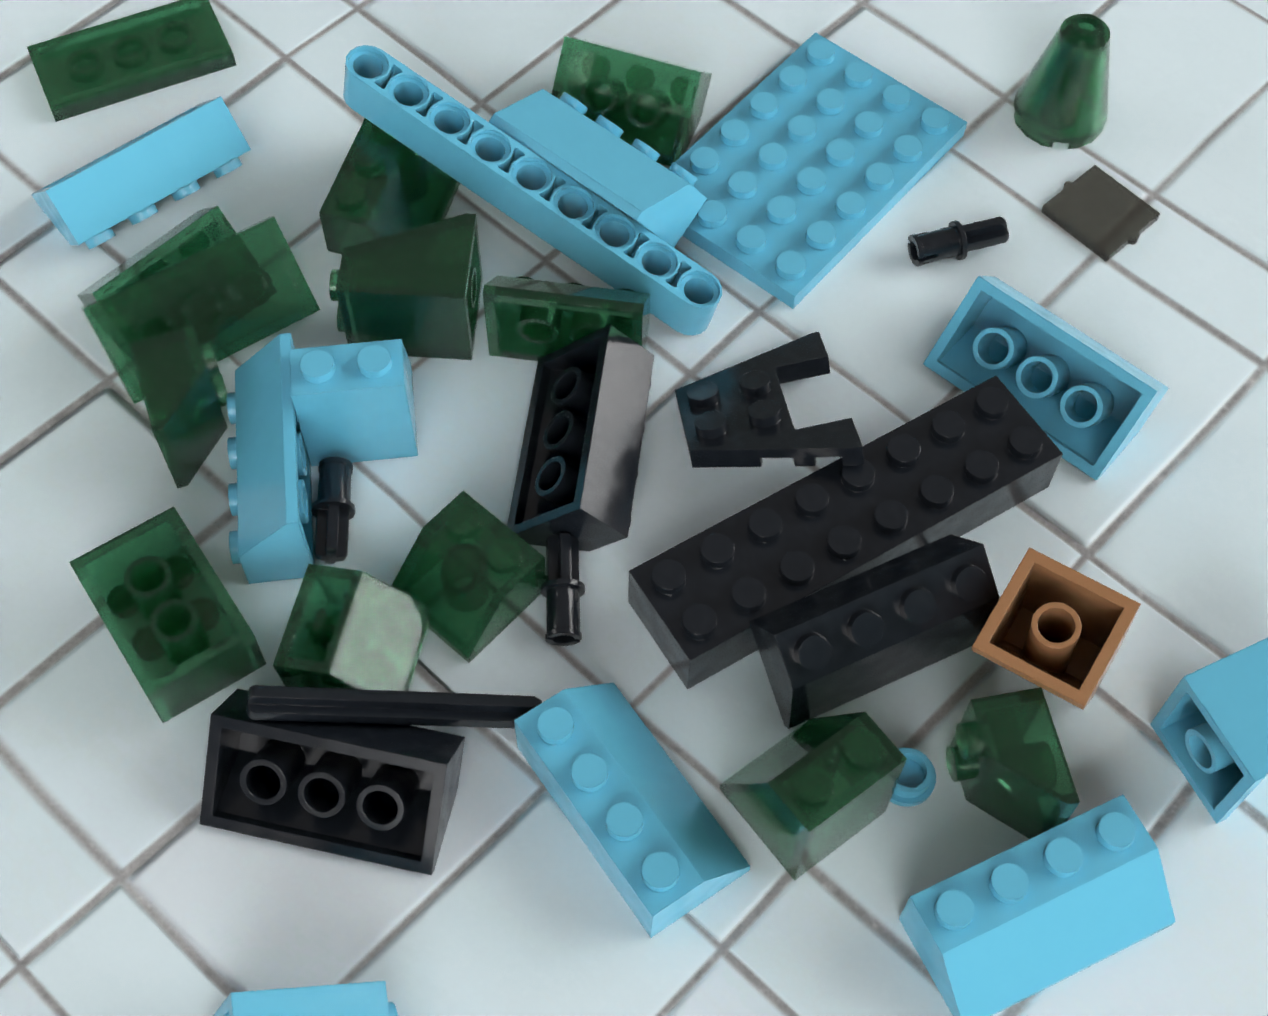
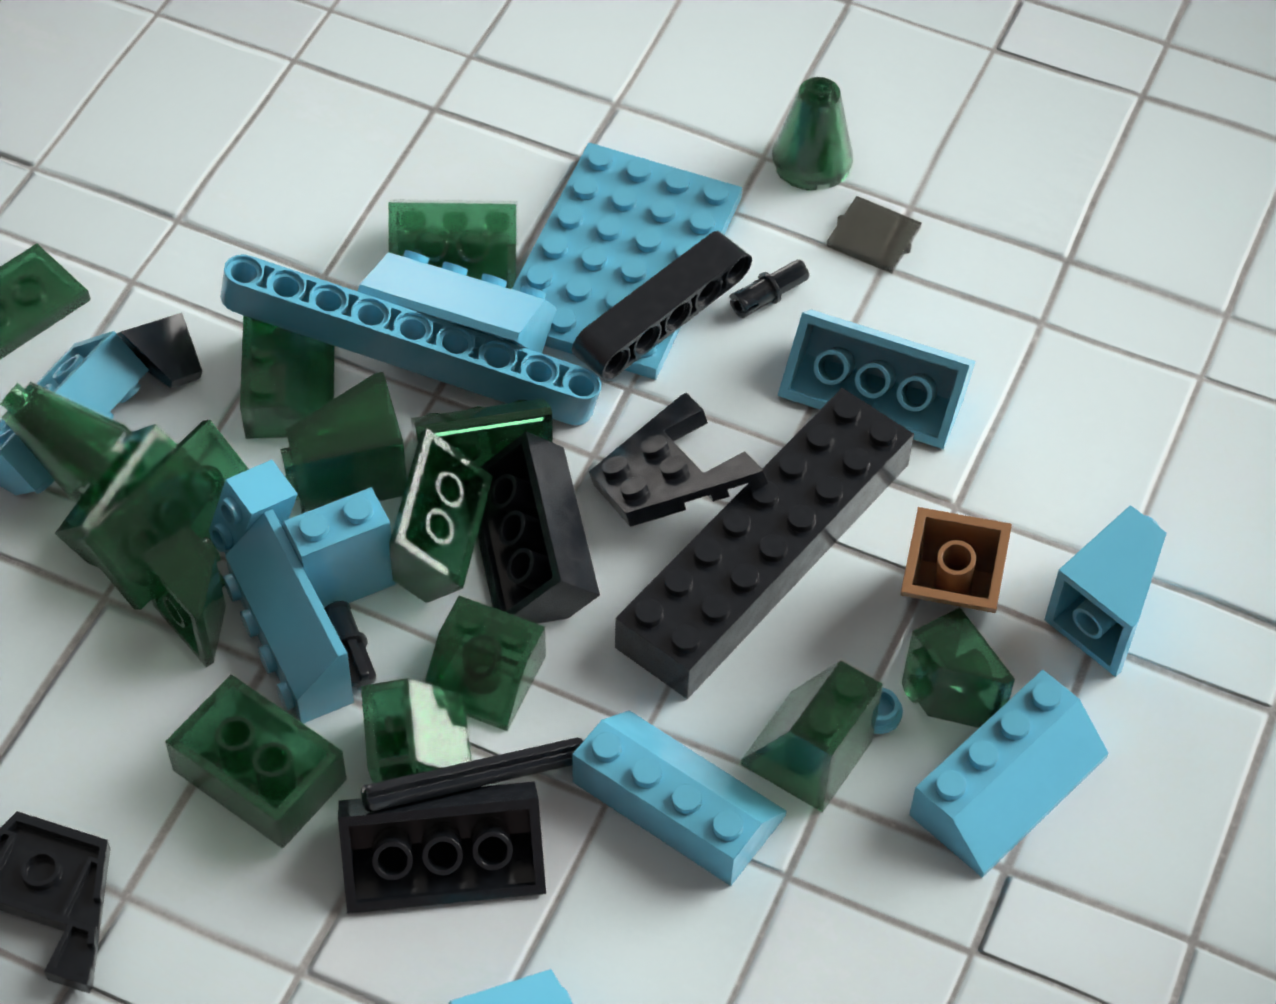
camera: 20 degrees left, 5 degrees down
black axle [541,533,585,646] -> none
black slope [749,534,1000,729] -> none
none -> clear green cone [0,381,133,503]
none -> black slope [116,313,203,388]
none -> medium azure brick [209,460,298,554]
none -> clear green slope [389,428,493,603]
none -> black beam [572,231,752,380]

